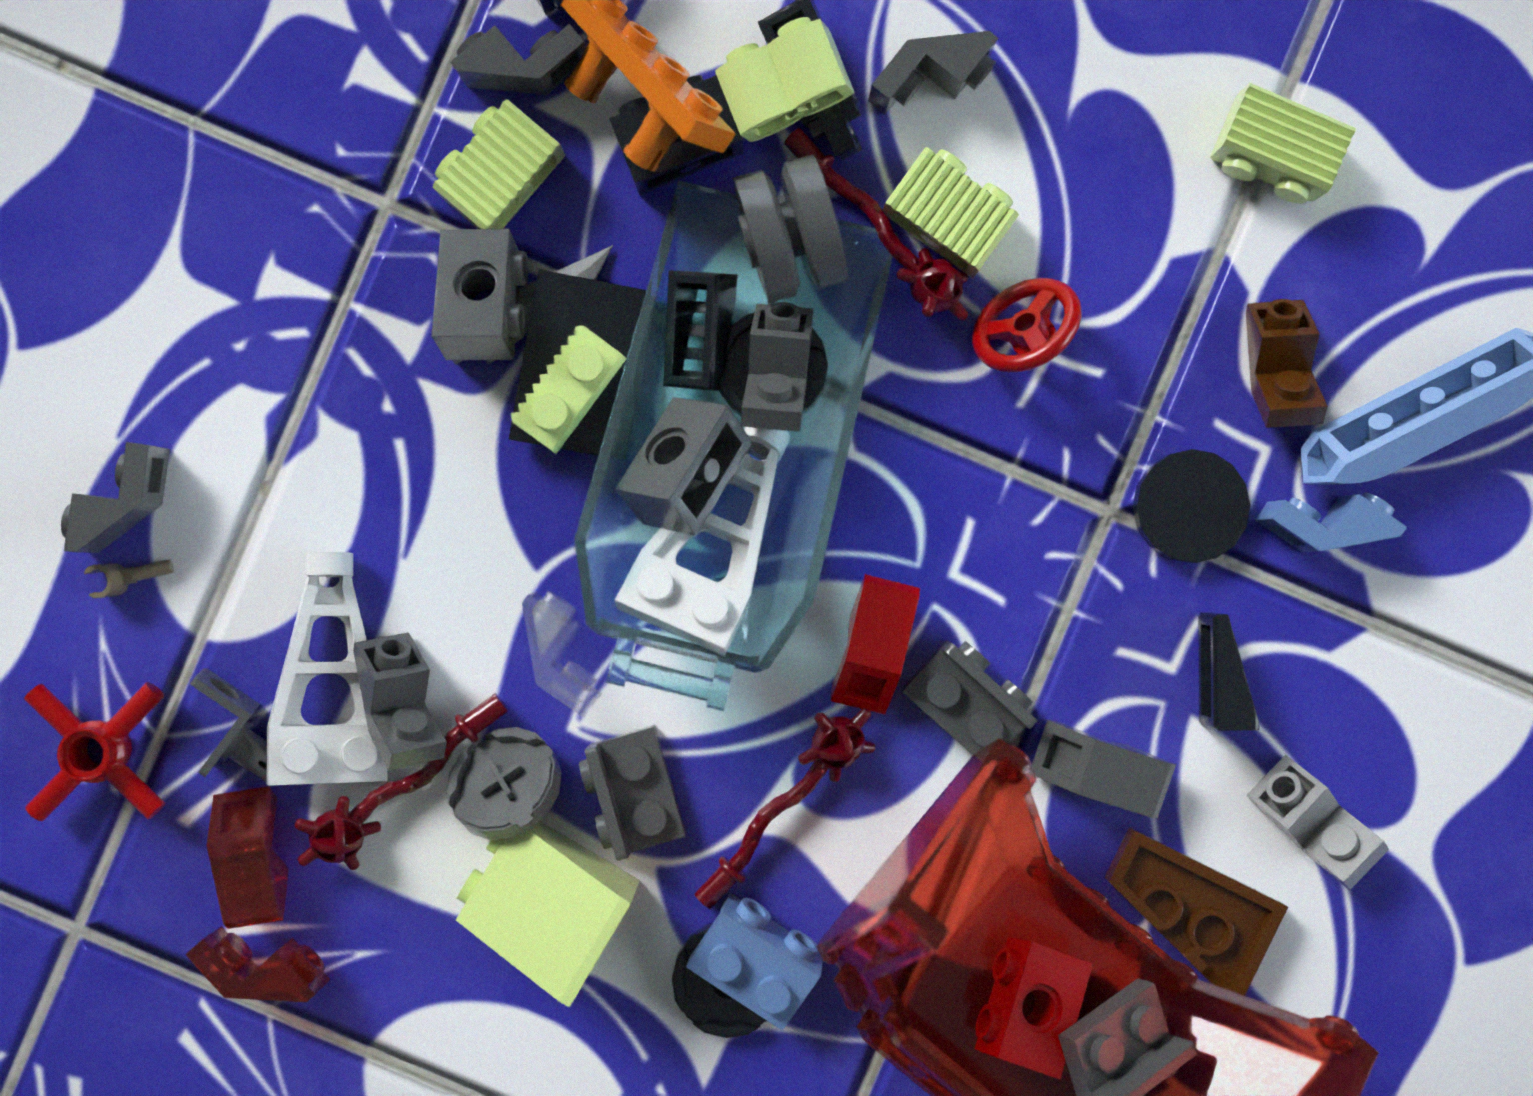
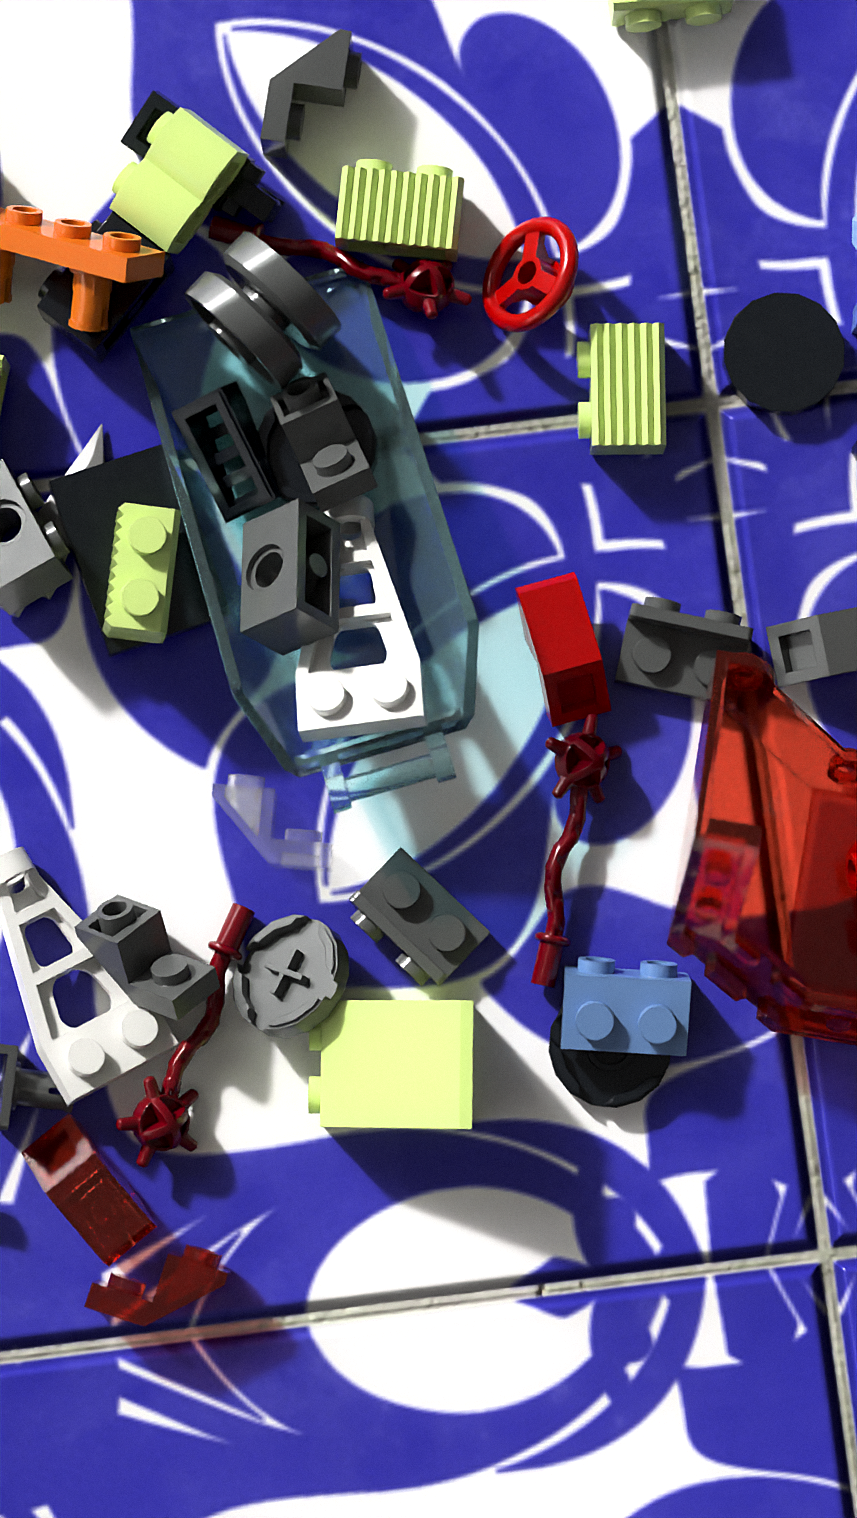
camera: 30 degrees left, 5 degrees down
reddish brown slope [1246,299,1328,428] -> none
none -> yellowish green brick [577,322,666,455]

